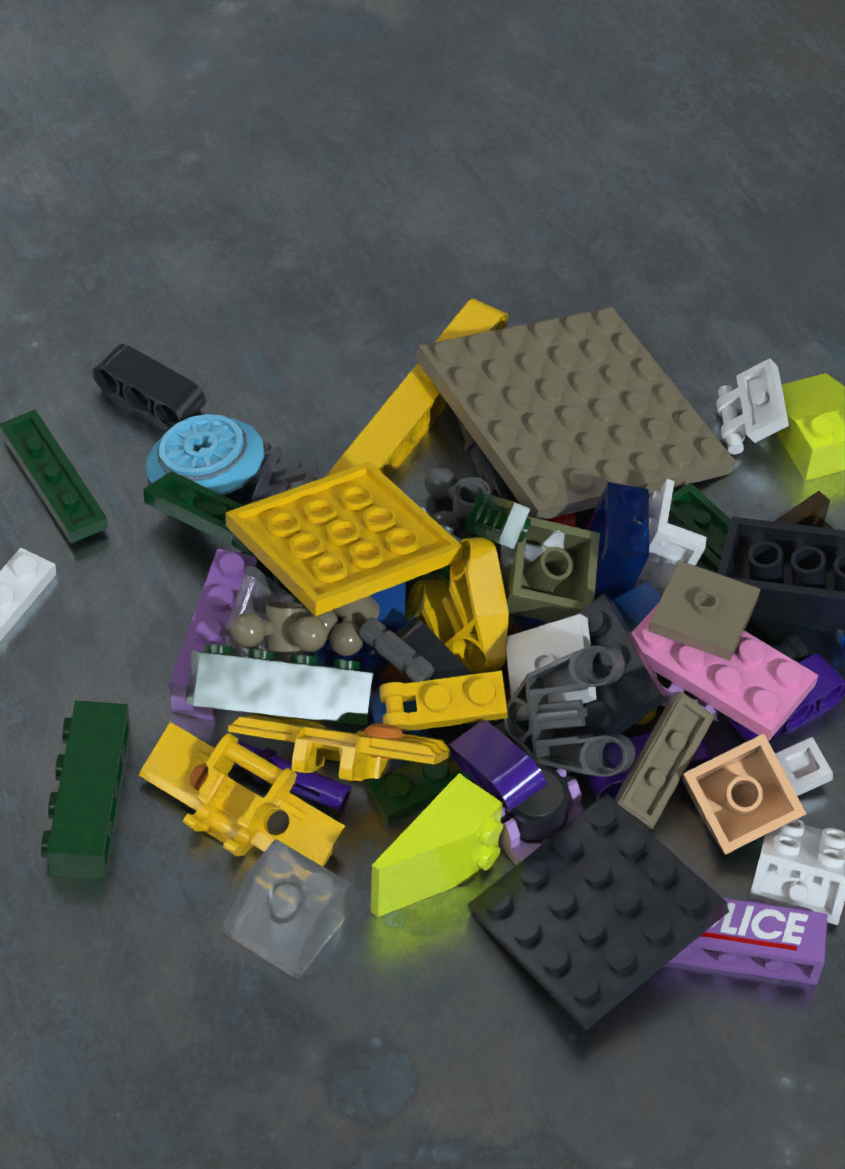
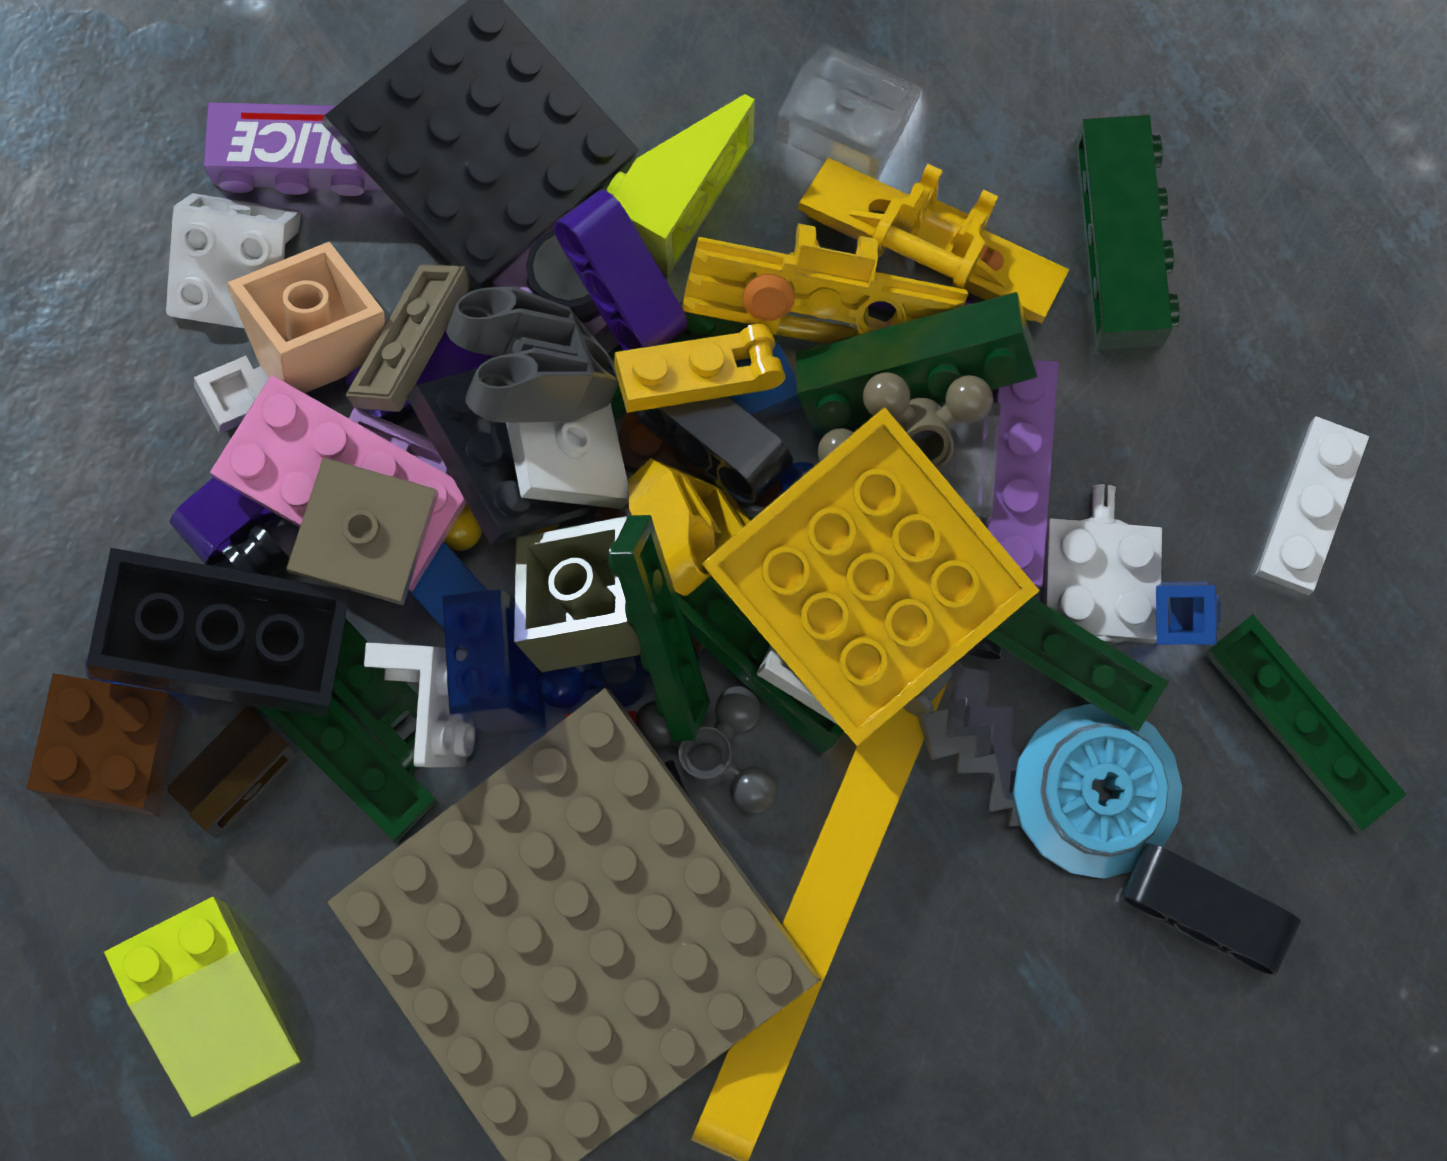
camera: 175 degrees right, 25 degrees up
dark grey axle [358,617,434,682] -> none
white plate [716,358,789,455] -> none
none -> white plate [1042,484,1162,646]
none -> blue brick [1156,582,1221,645]

